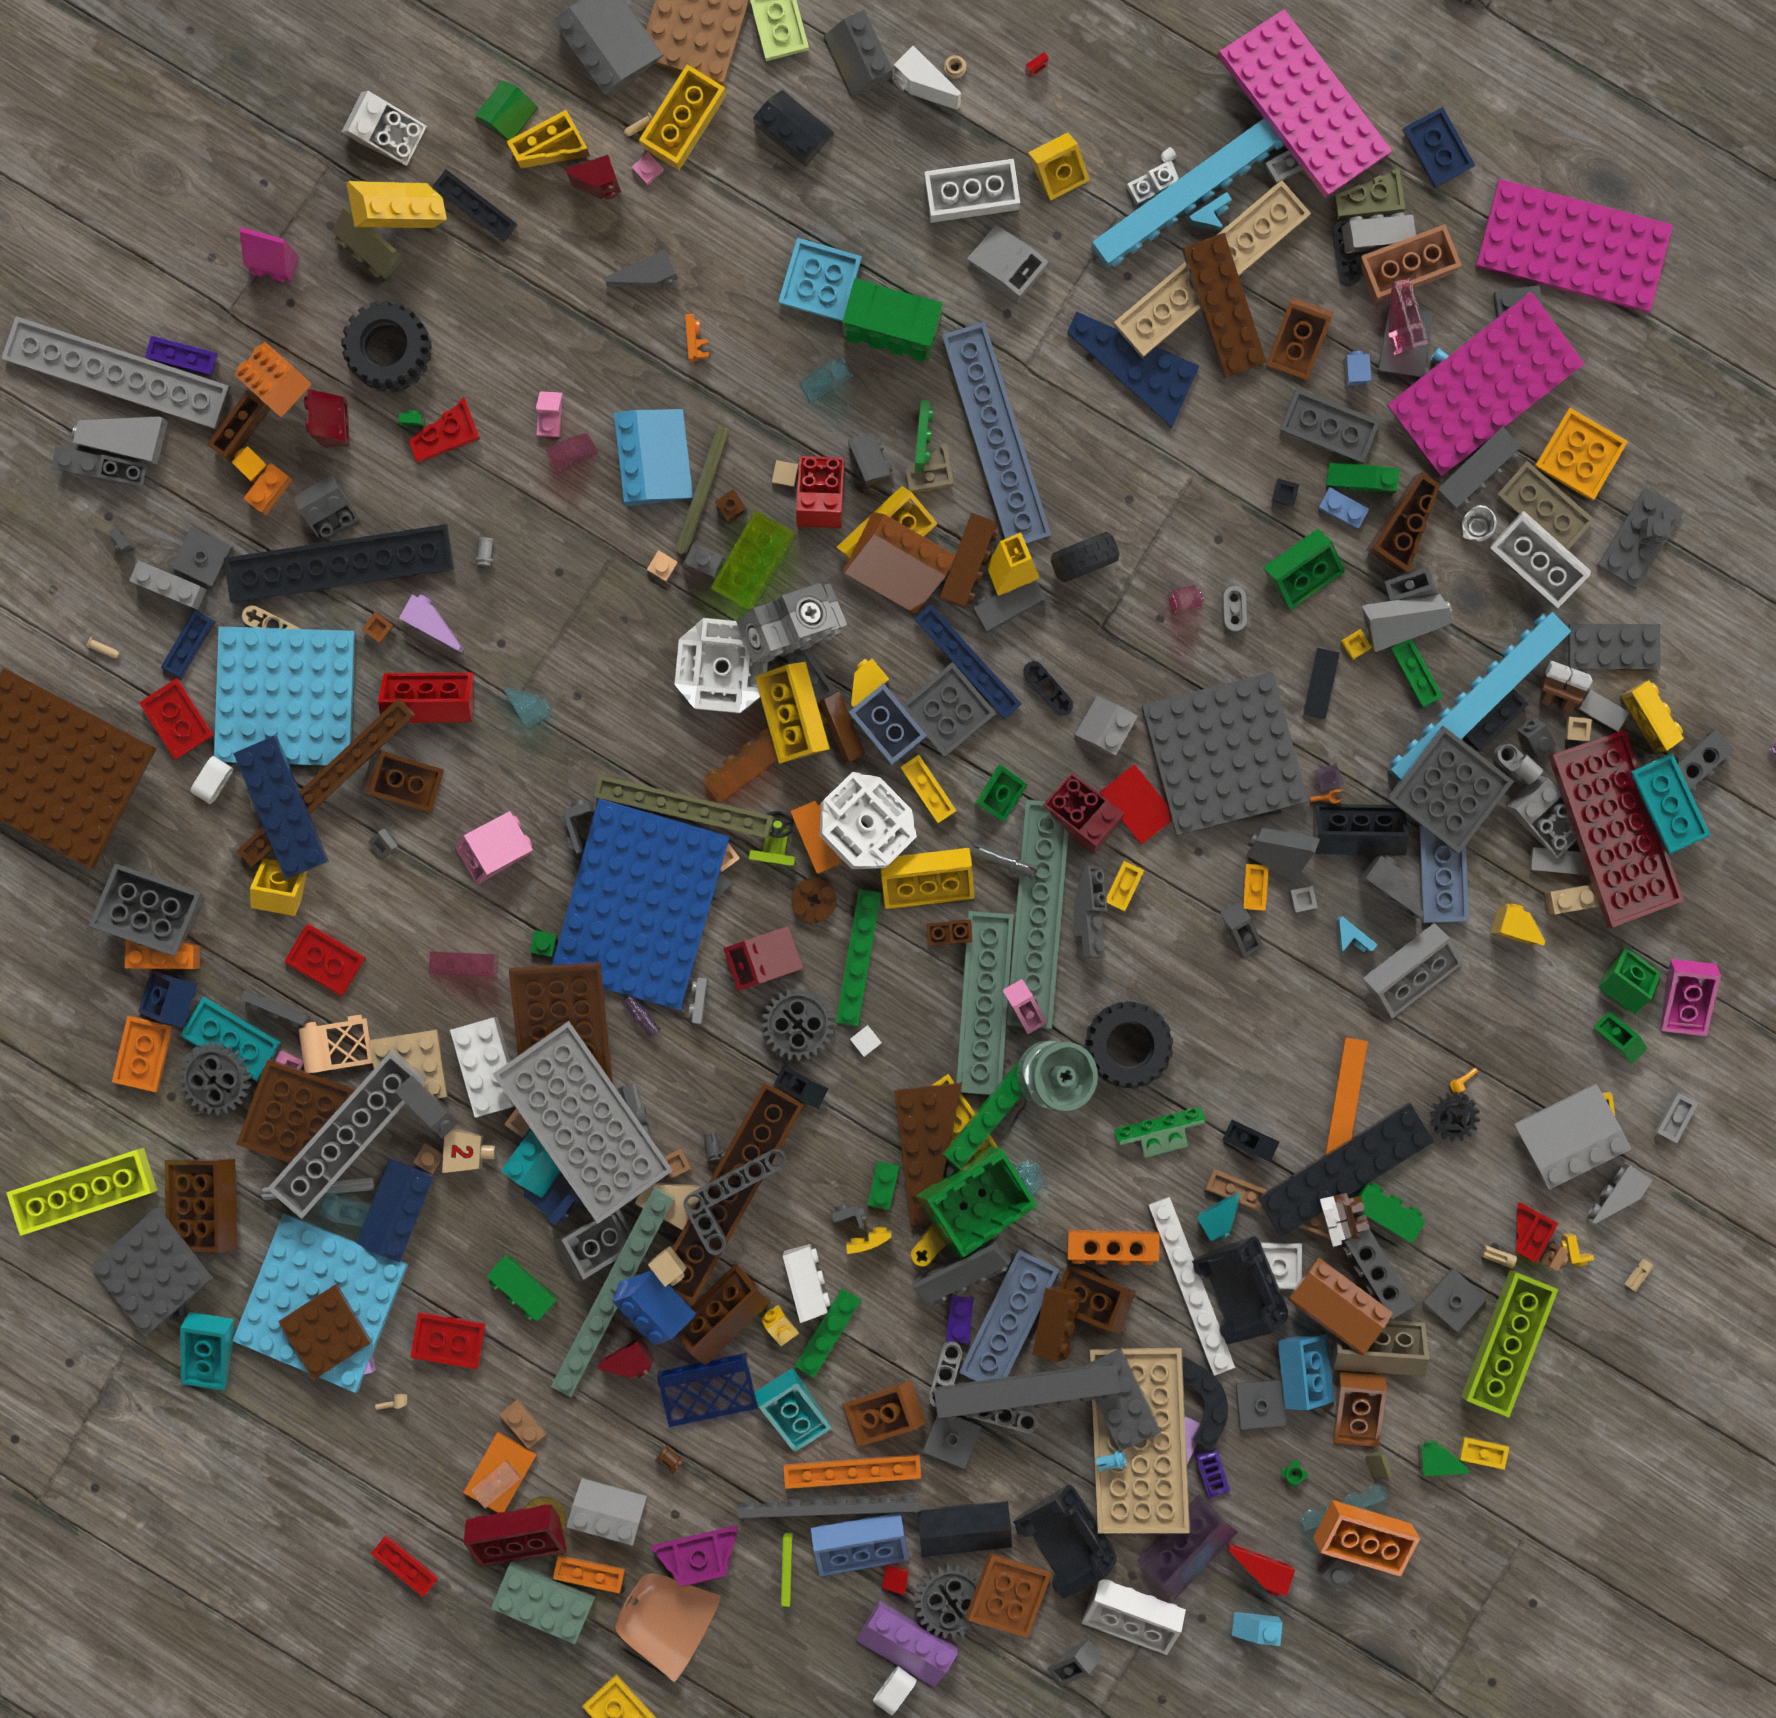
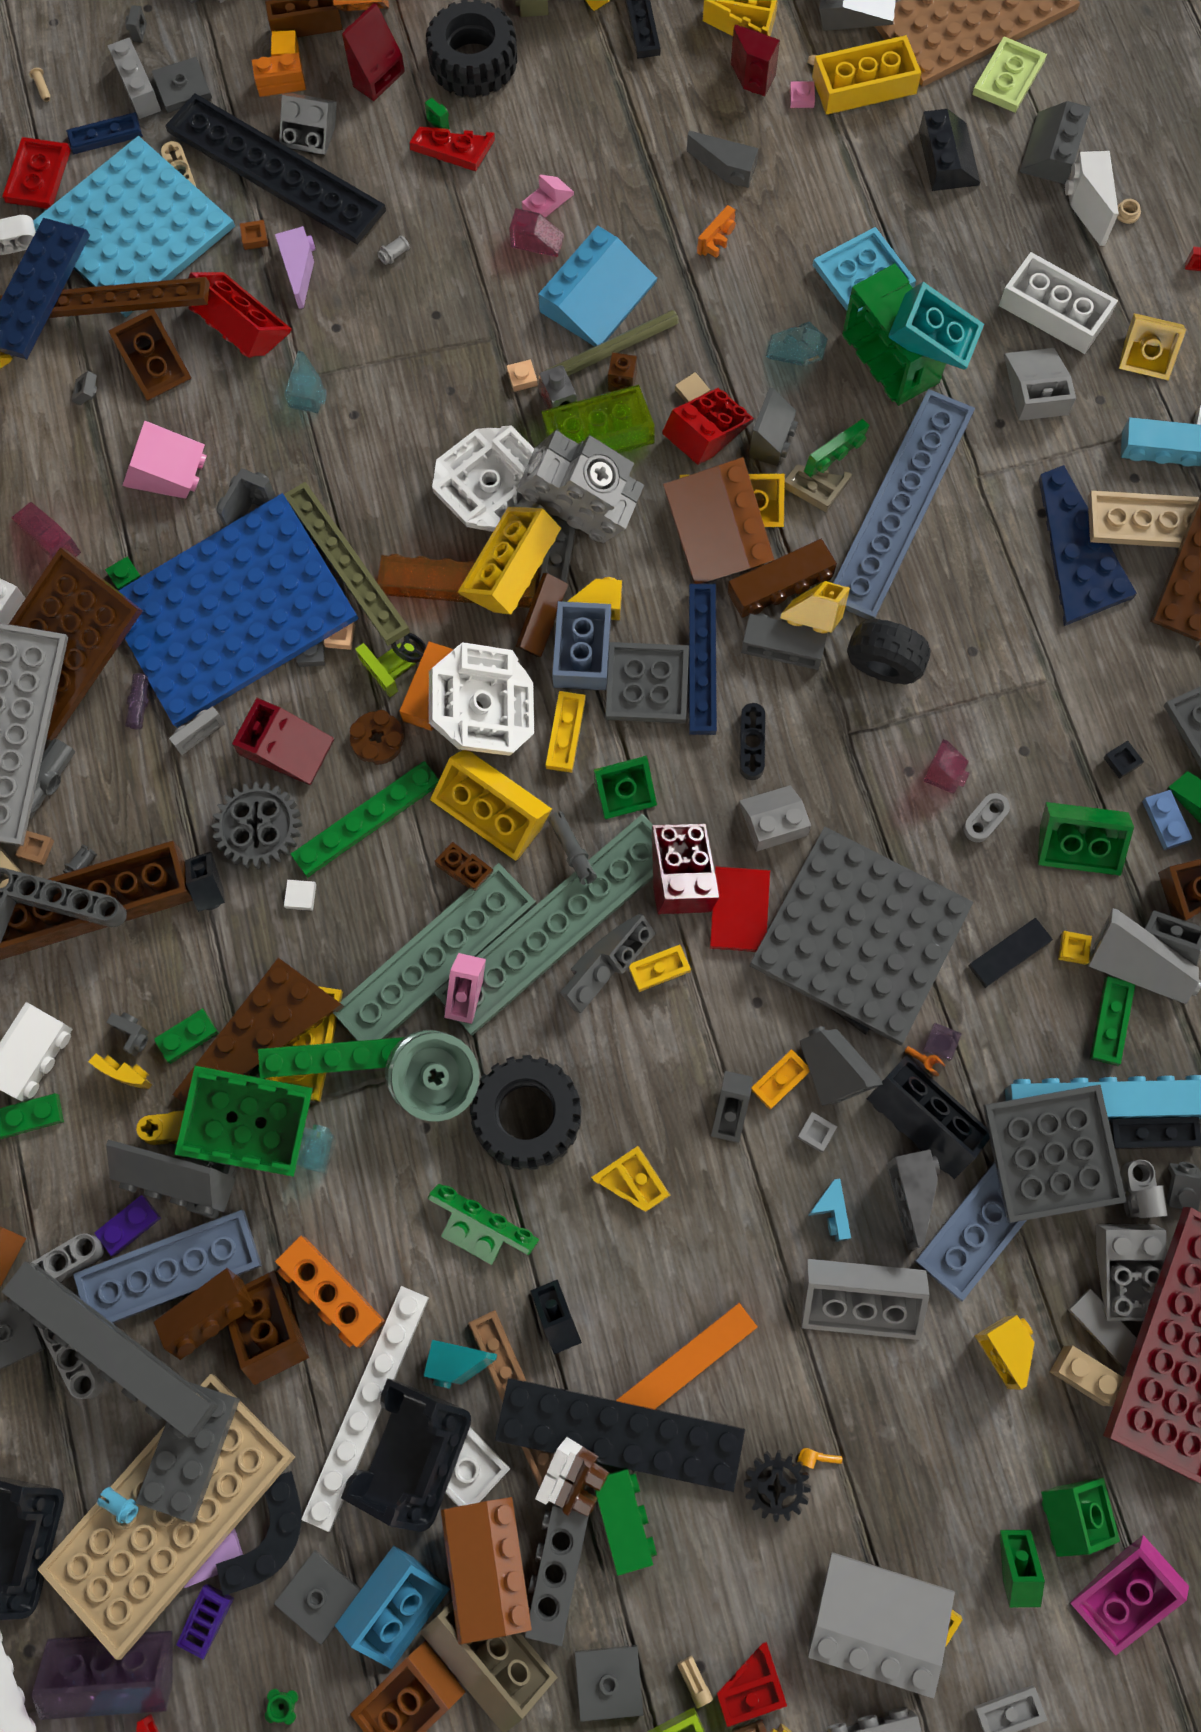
camera: 45 degrees right, 15 degrees down
none -> yellow wing [591,1146,671,1212]
none -> teal slope [888,282,984,370]

